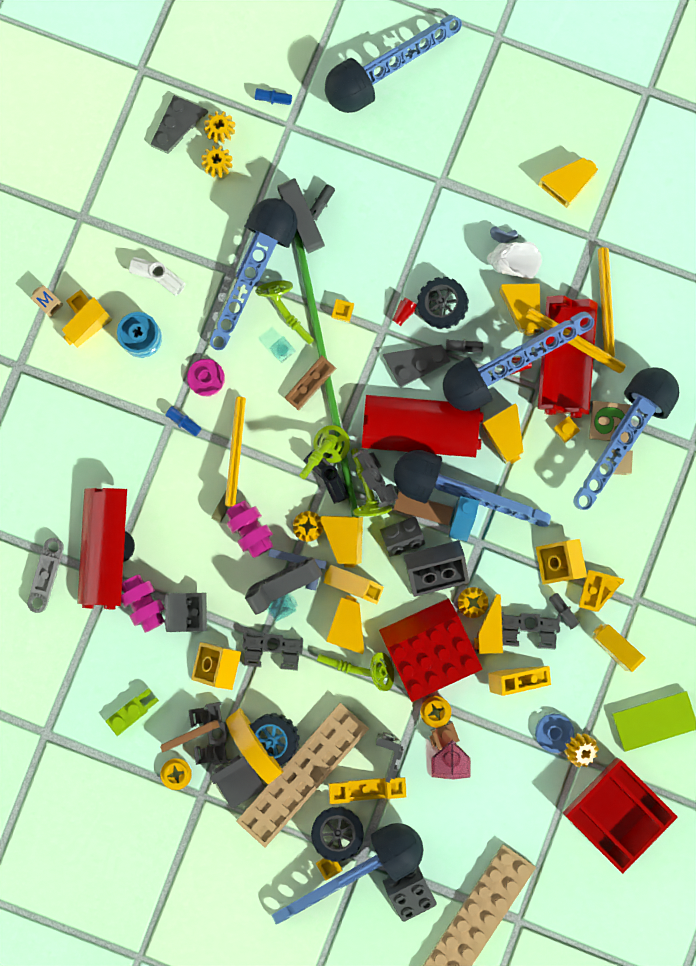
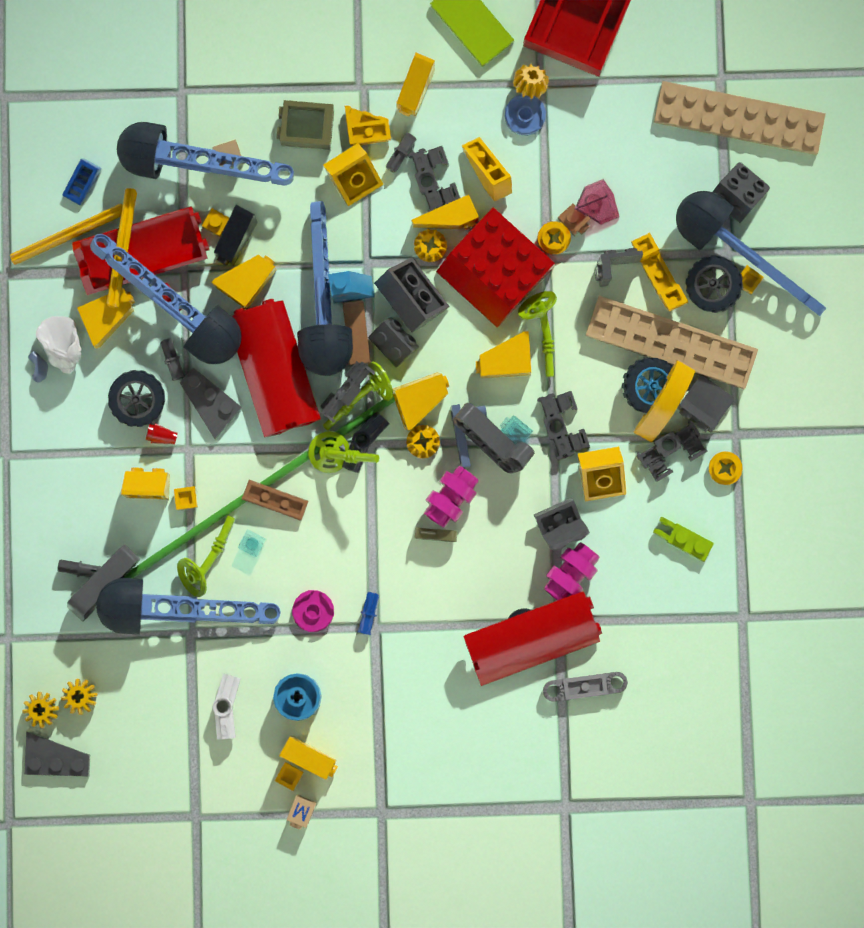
camera: 115 degrees left, 0 degrees up
medium nougat tile [160,720,220,753] -> none
yellow axle [225,396,246,507] -> none
yellow slope [323,565,384,605] -> none
tan tile [589,401,631,443] -> none
none -> blue slope [62,158,102,205]
none -> yellow slope [121,467,170,500]
none -> black slope [214,204,258,266]
none -> olive window [277,100,334,150]

